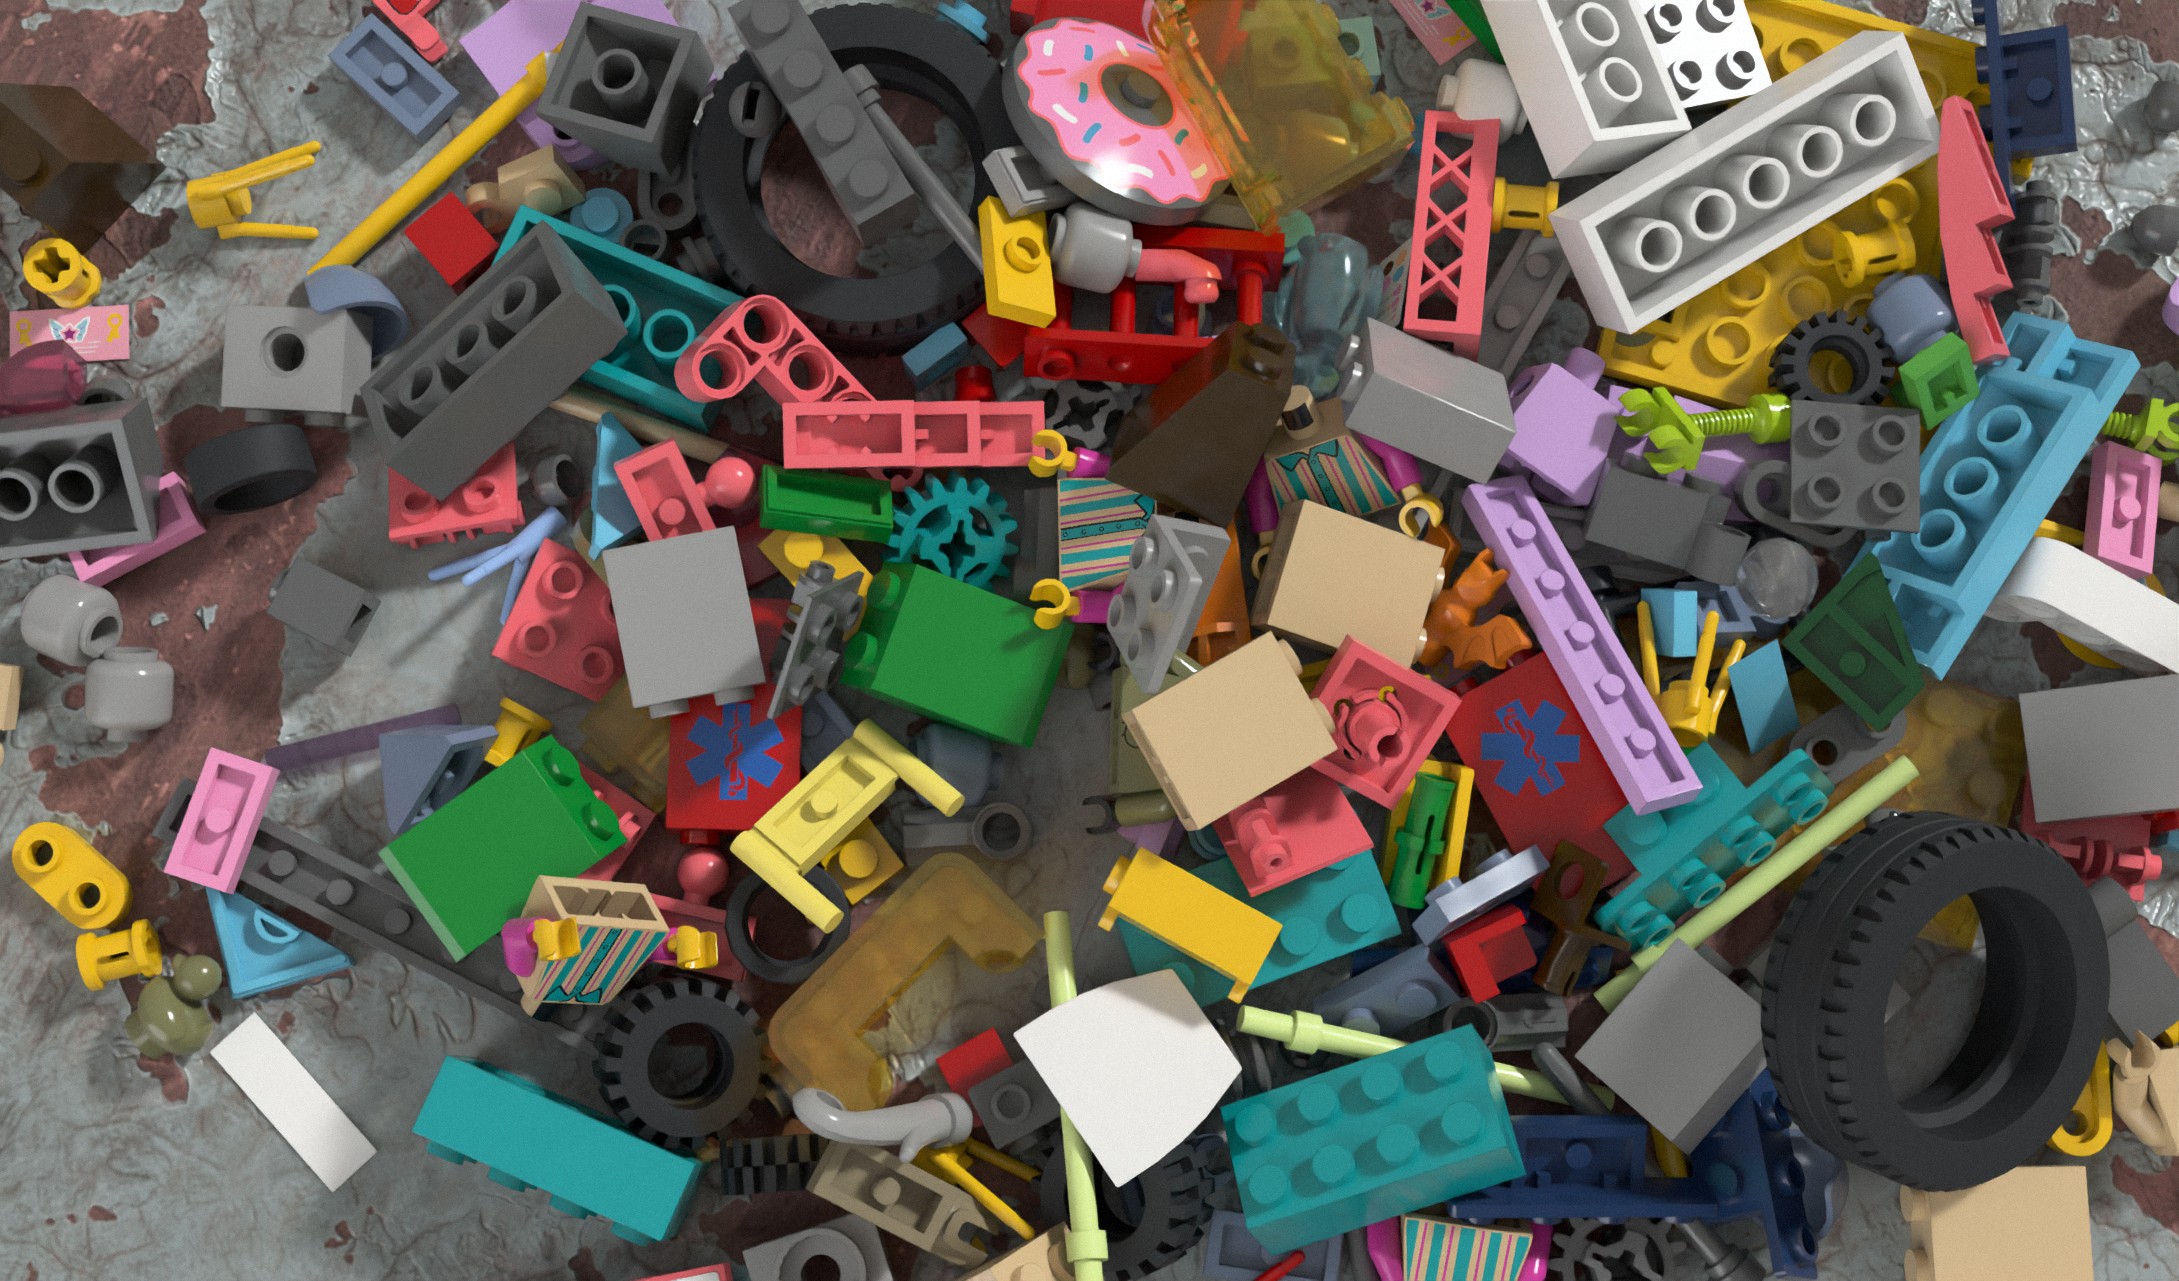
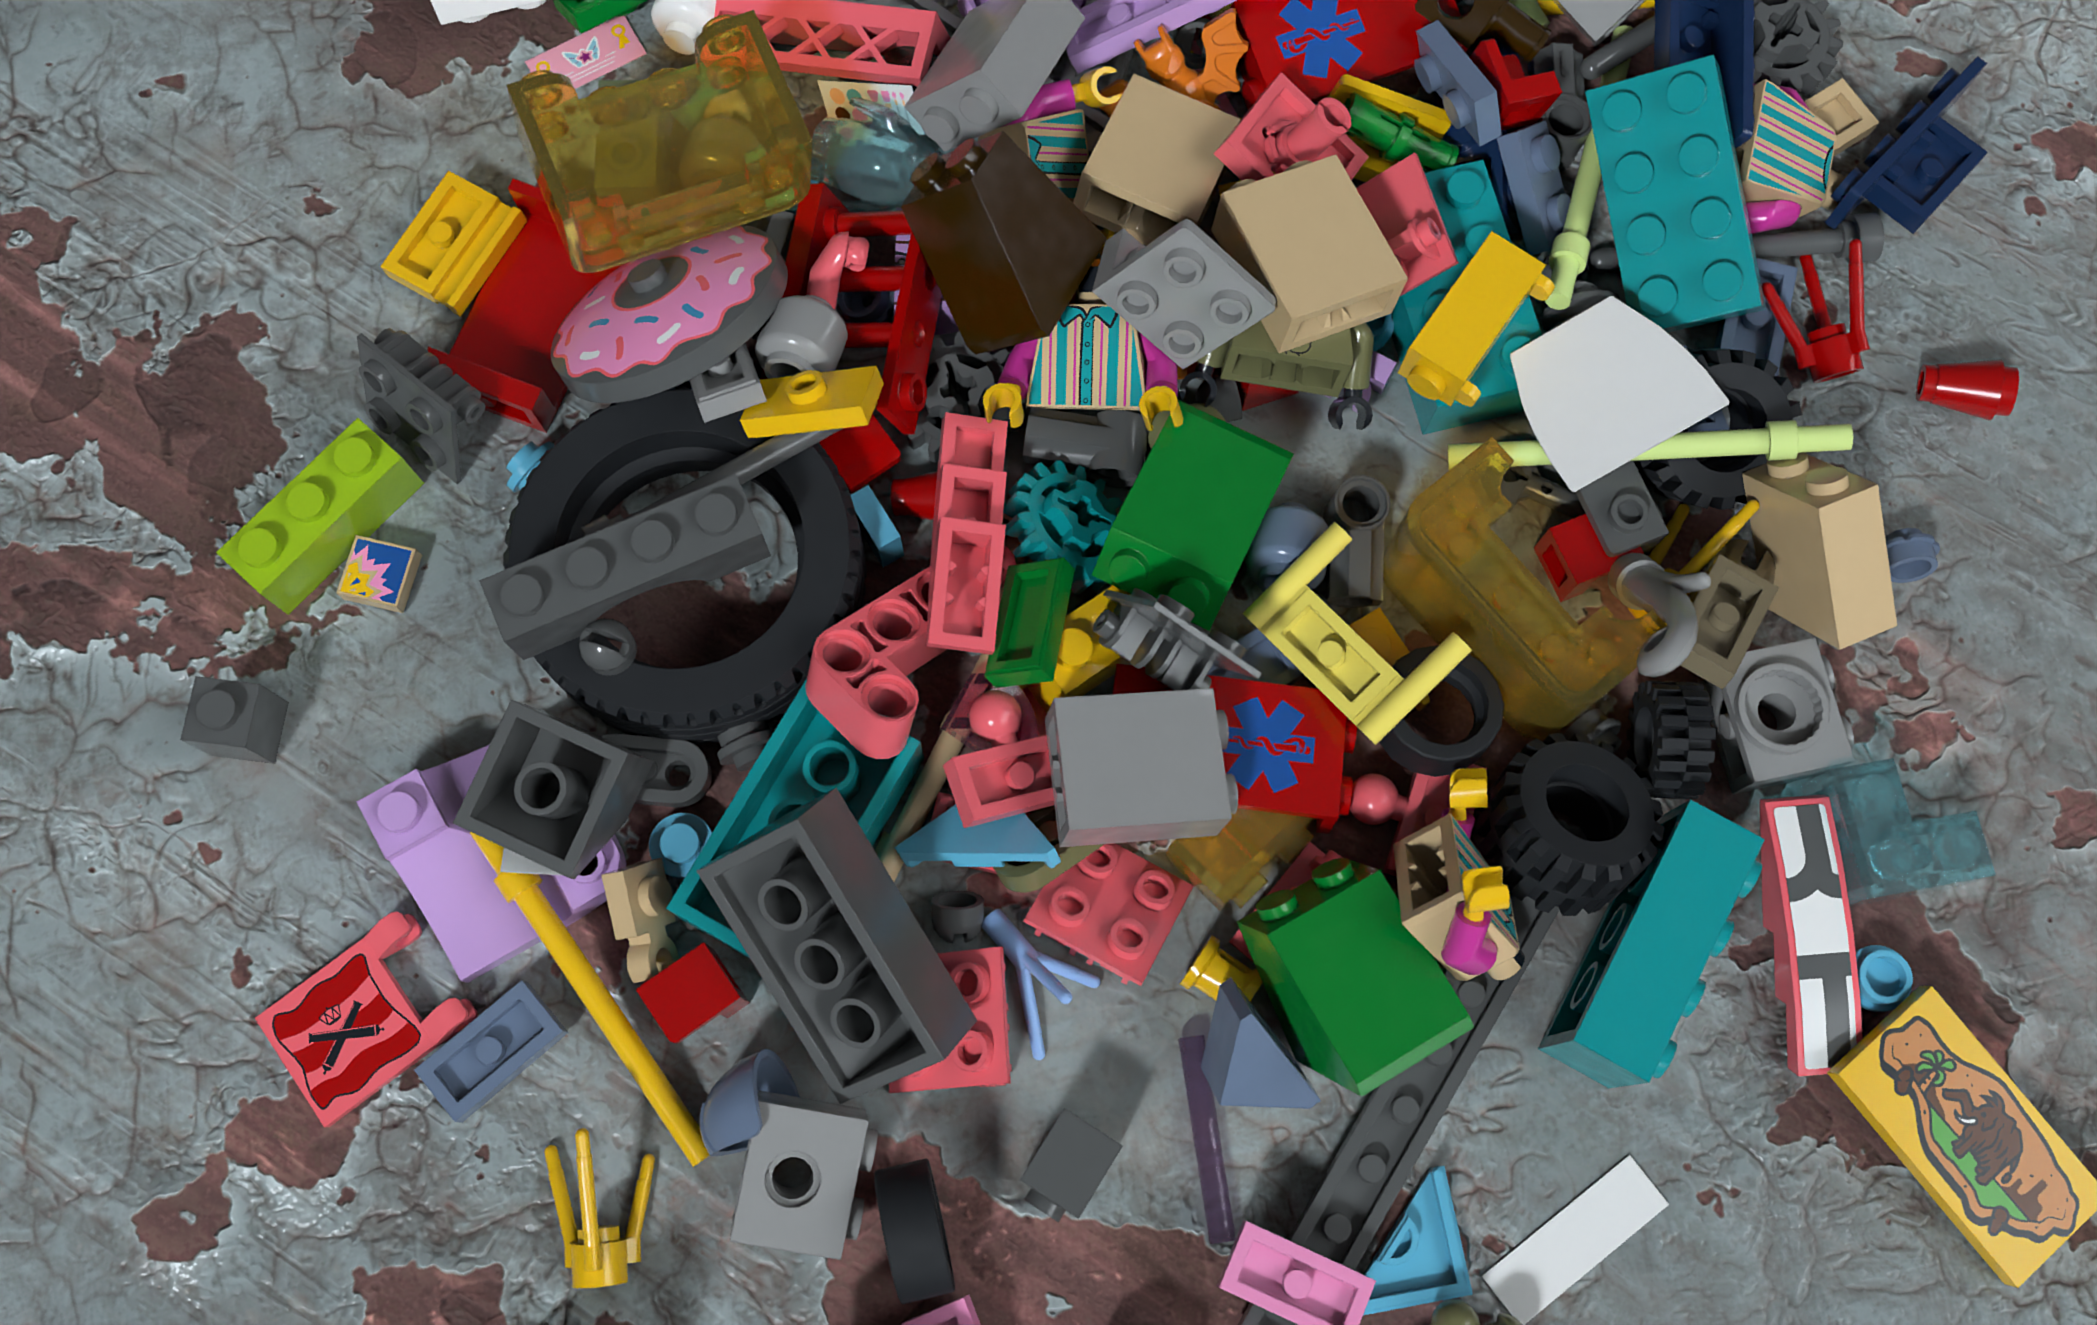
camera: 80 degrees left, 5 degrees down
dark grey hinge [618,219,672,265] -> none

